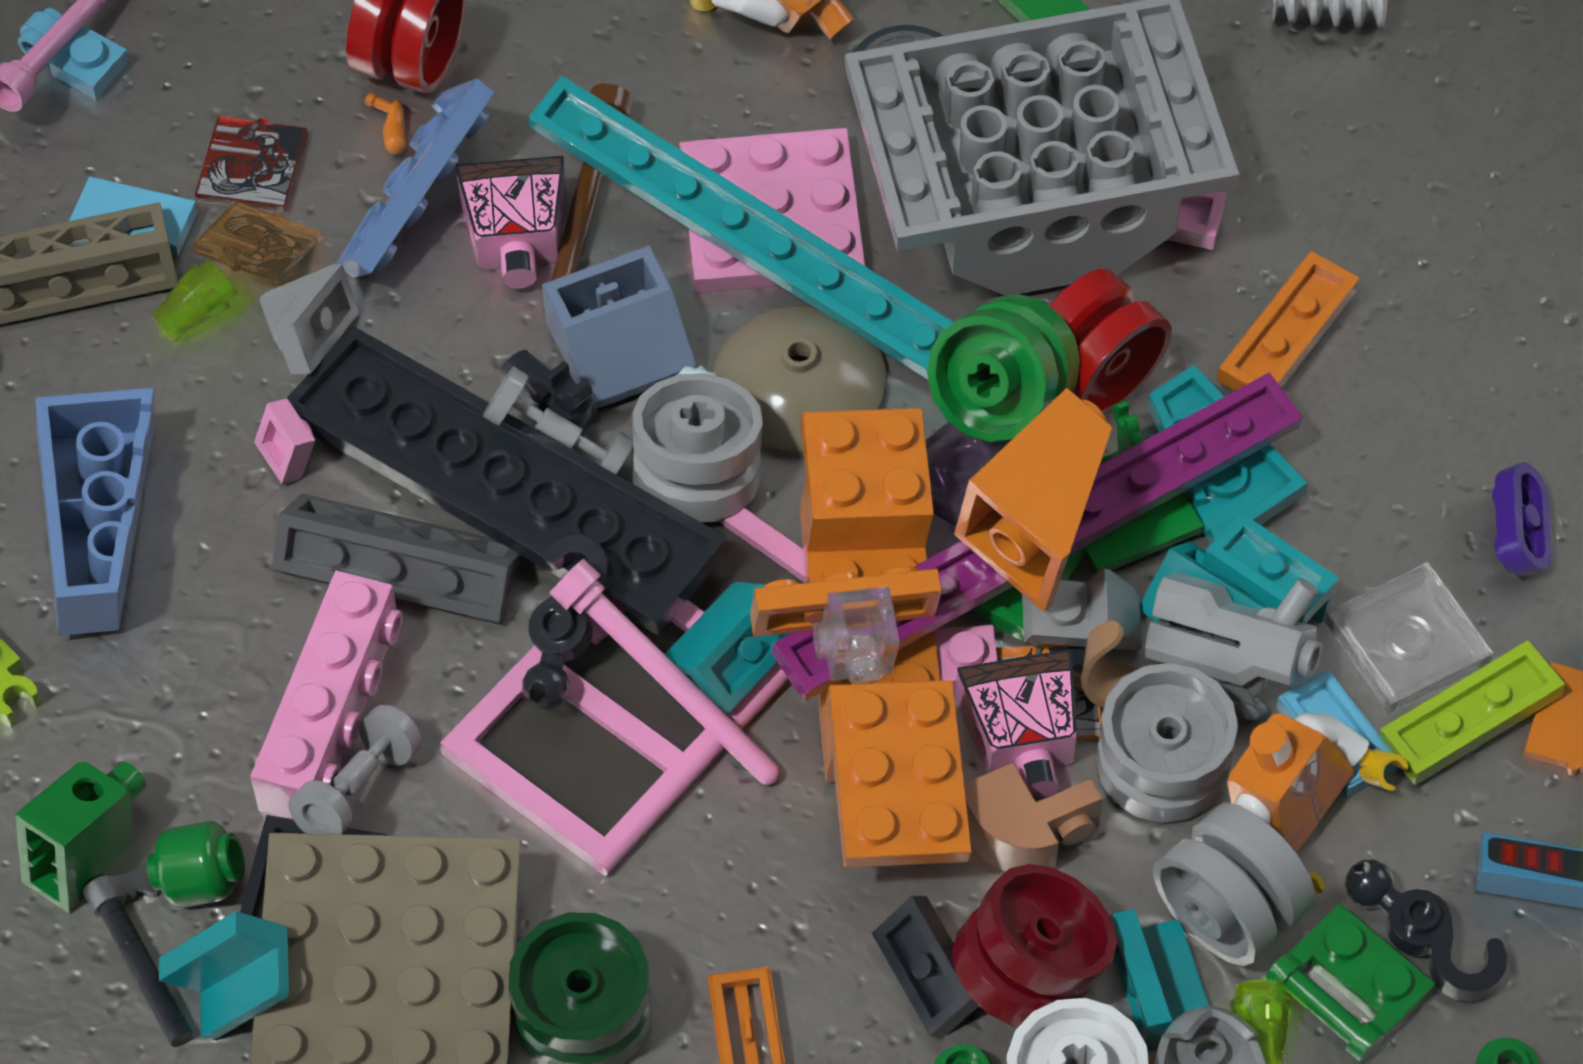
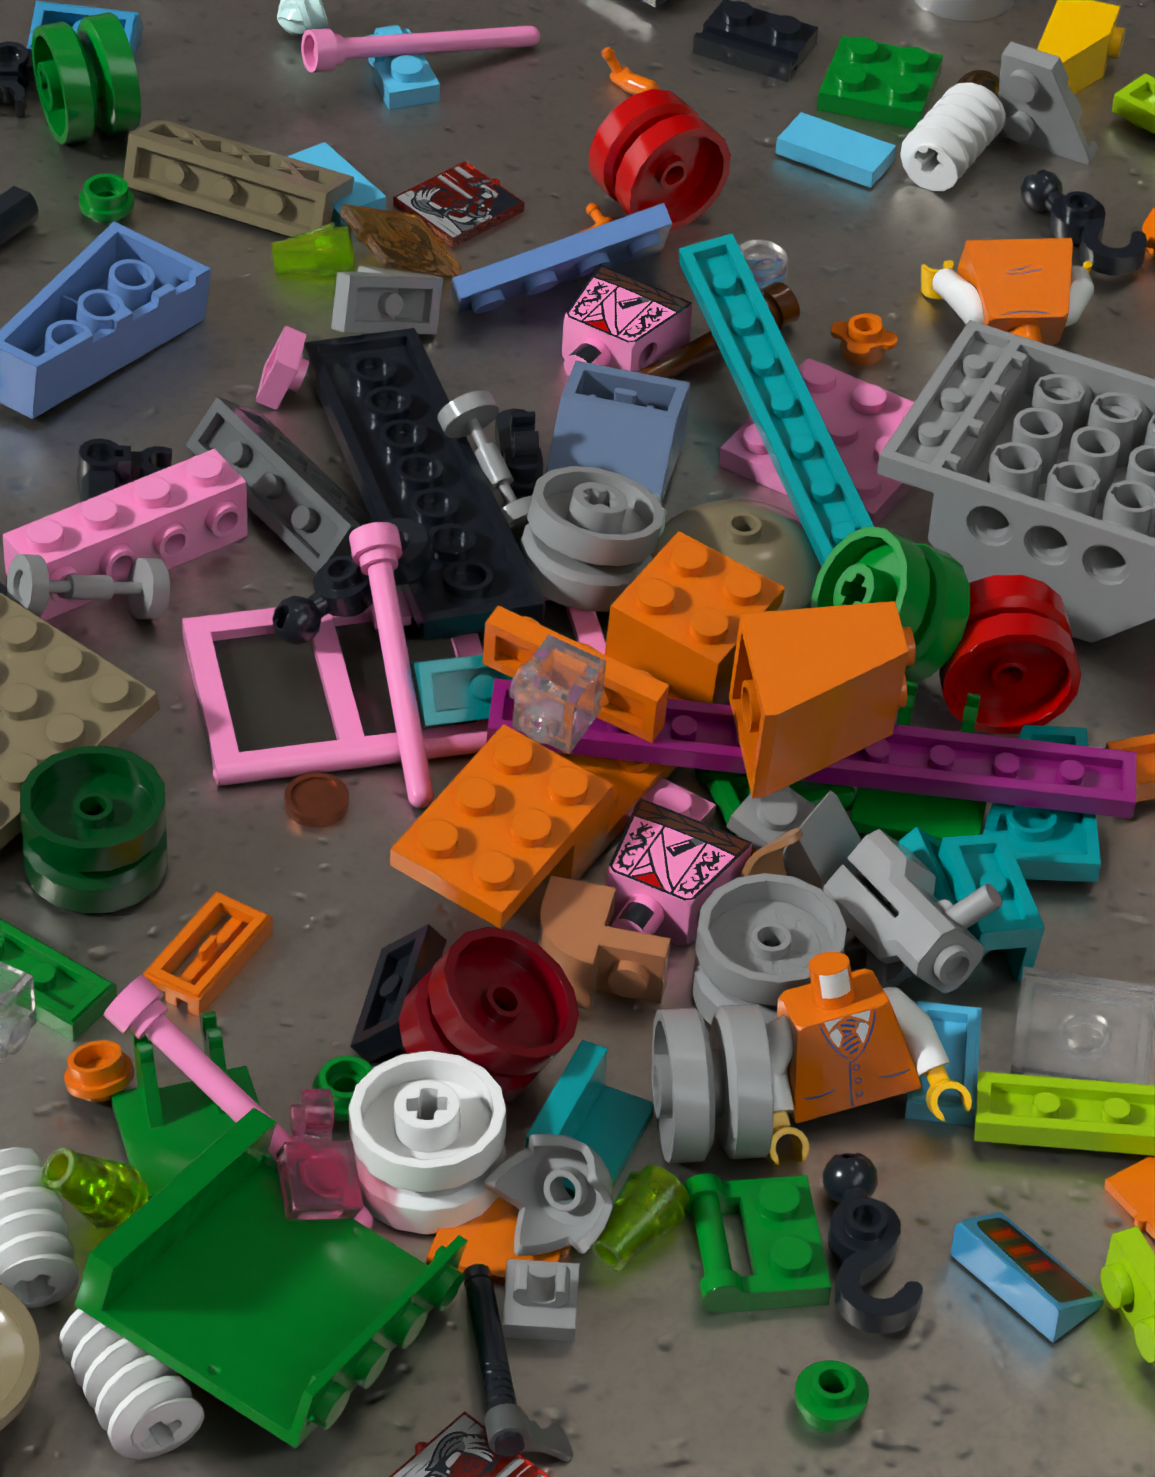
camera: 35 degrees right, 15 degrees down
none -> black bar [77,438,172,503]
none -> copper piece [284,772,349,827]
none -> clear tile [739,240,788,290]
none -> orange plate [831,313,898,365]

